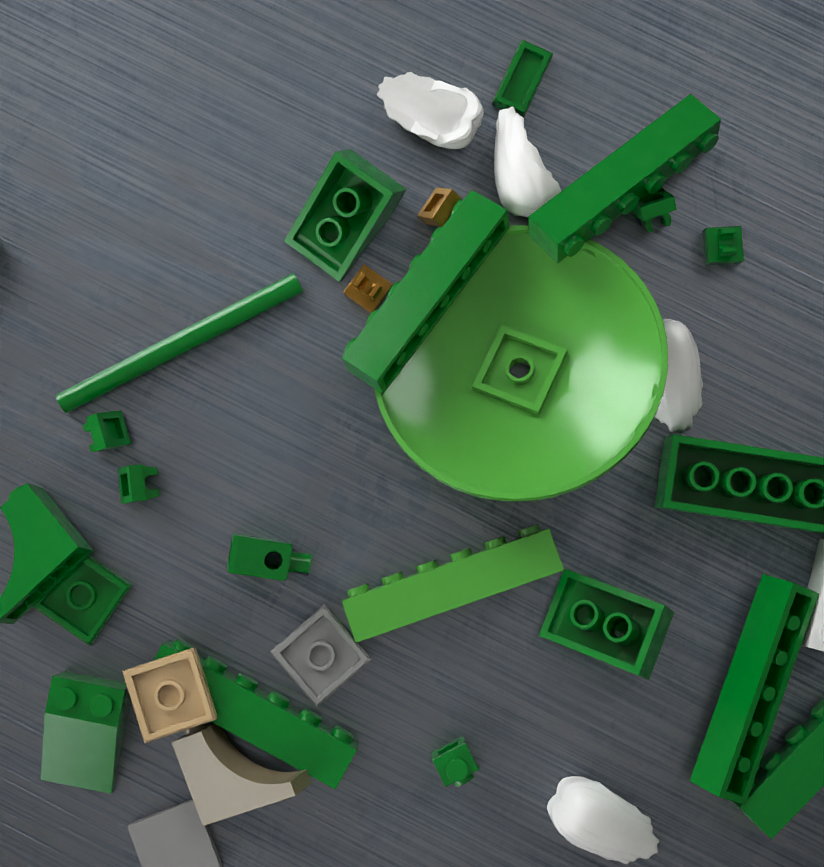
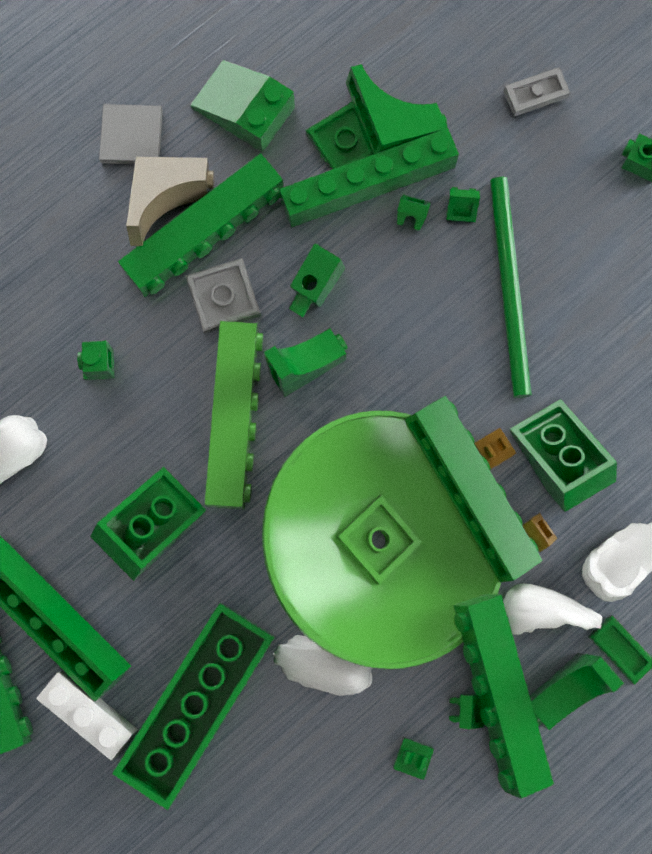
camera: 110 degrees right, 5 degrees down
tan tile [122,647,218,743] -> none
none -> green arch [264,328,348,398]
none -> green brick [279,128,459,228]
none -> green arch [530,653,624,730]

